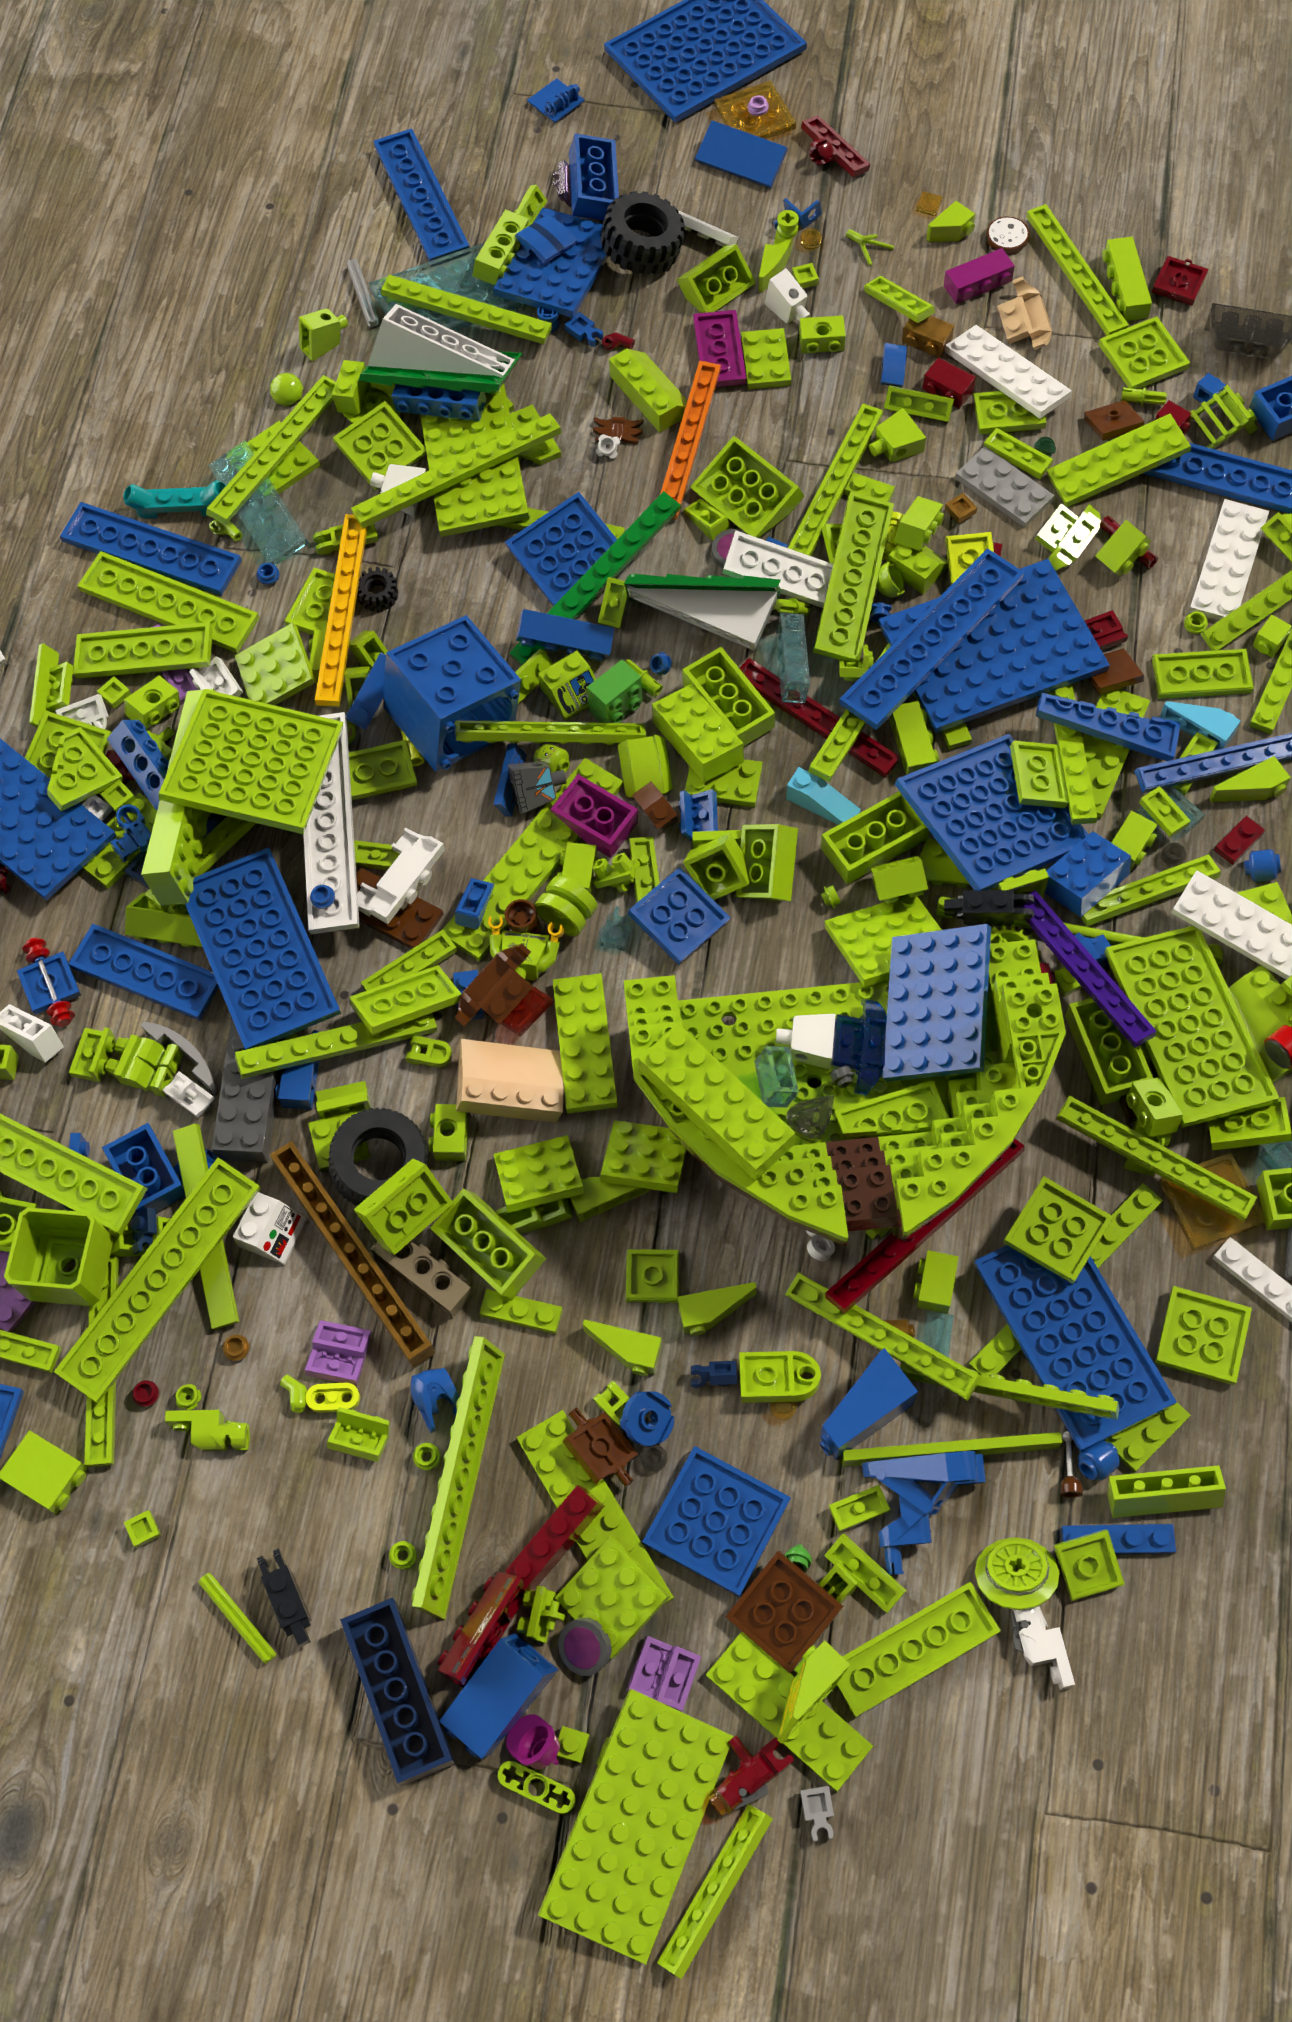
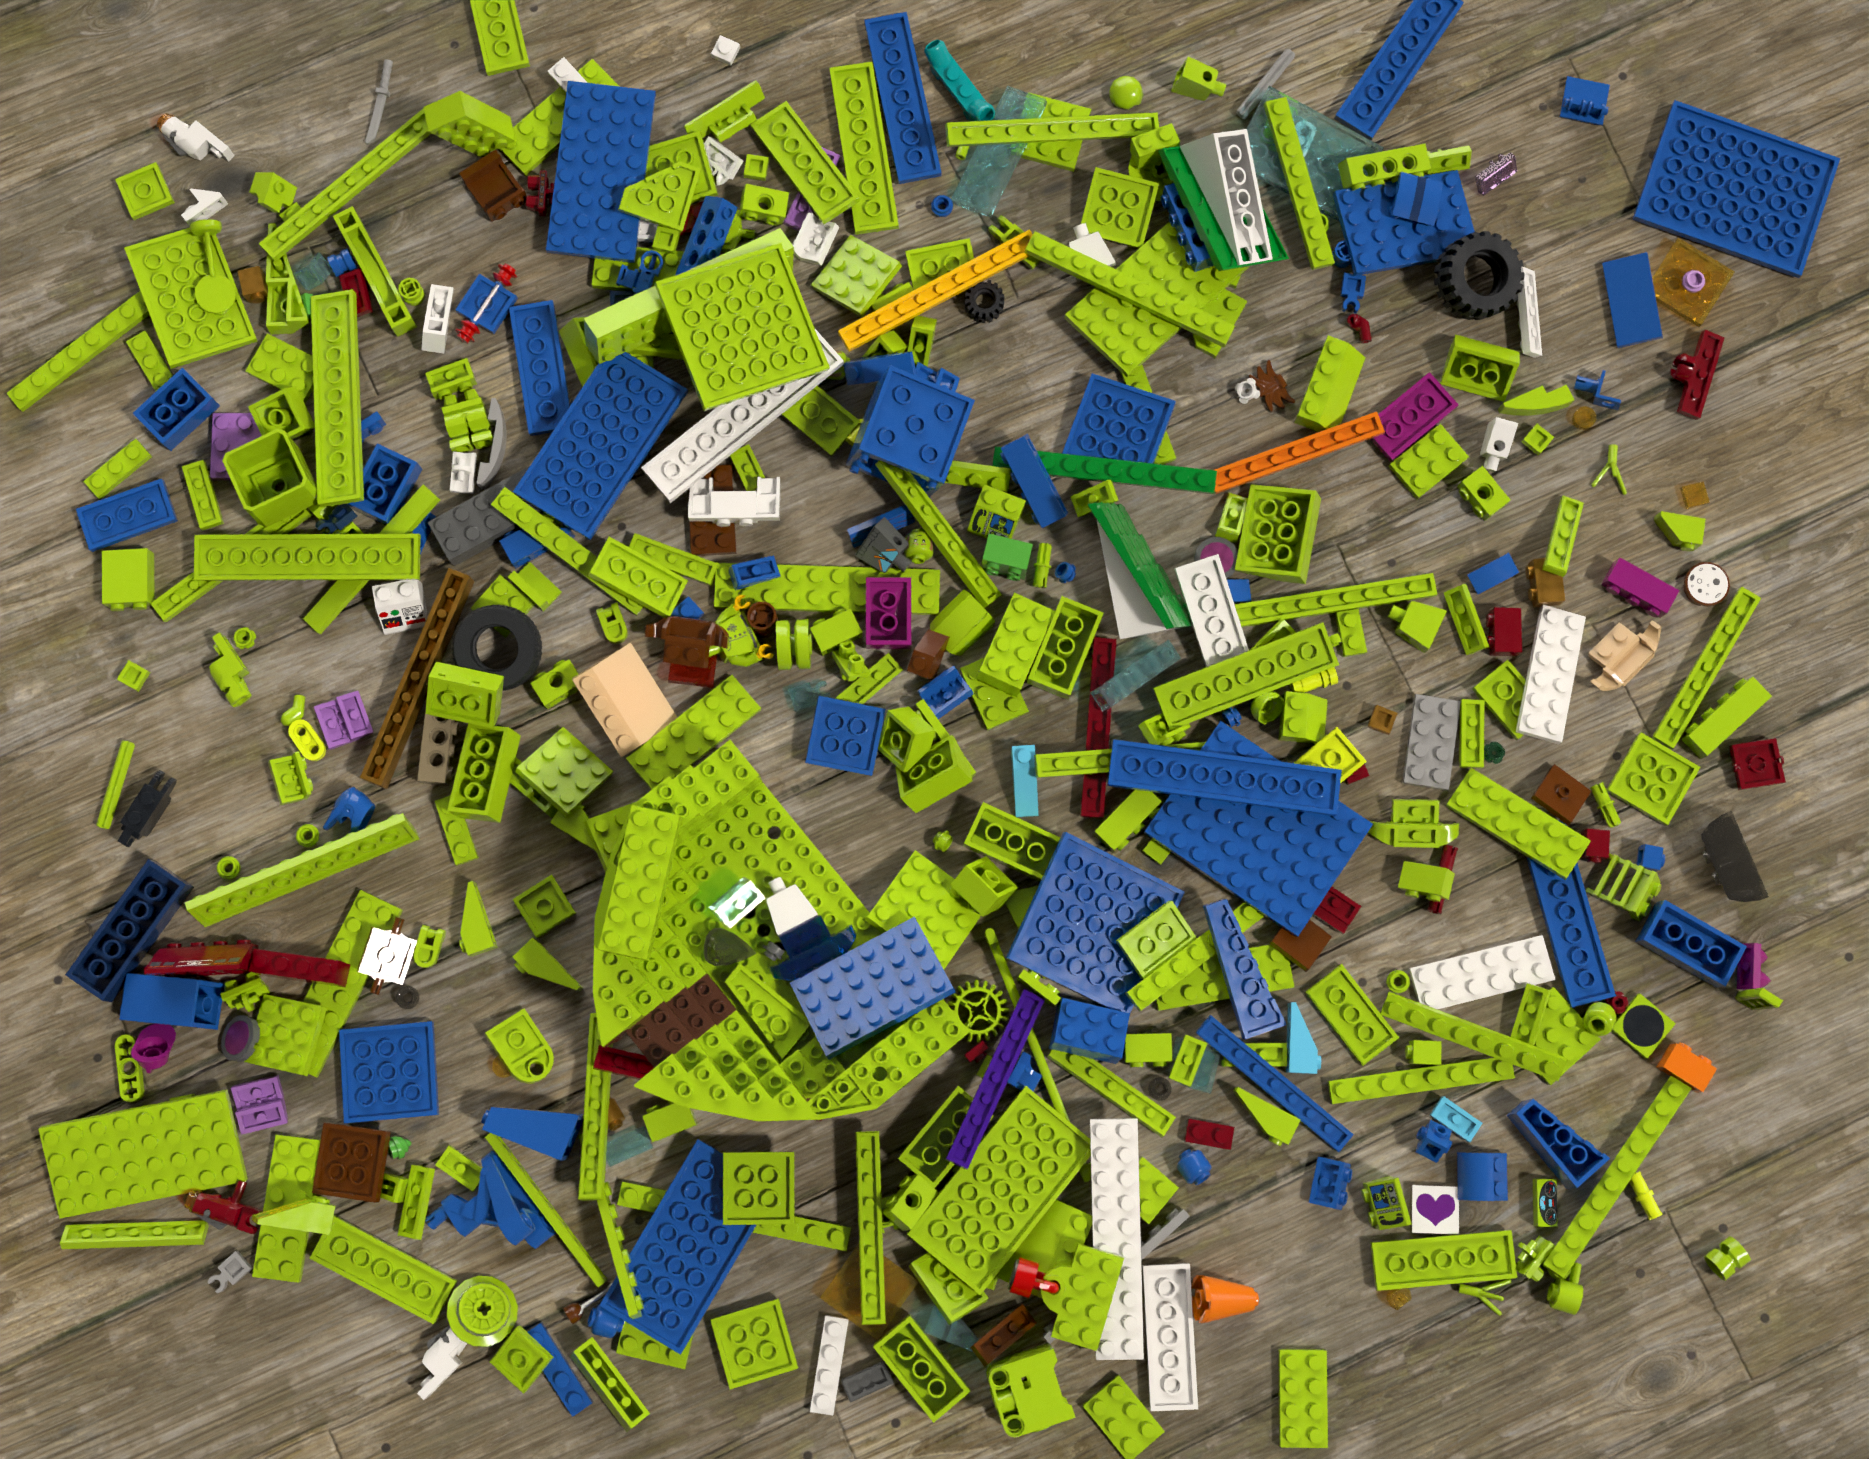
camera: 50 degrees right, 15 degrees up
dark red plate [132,1380,159,1407] -> none
pearl gold plate [223,1334,250,1361] -> none
blue plate [310,885,335,909] -> none
lime plate [557,1726,590,1764] -> none
blue brick [569,133,619,221] -> none
blue plate [620,1391,674,1446] -> none
dark blue plate [690,1361,737,1388] -> none
lime axle [773,598,811,617] -> none
lime wheel [777,210,799,239] -> none
lime brick [894,496,944,551] -> none
black hinge [944,890,1034,926] -> none

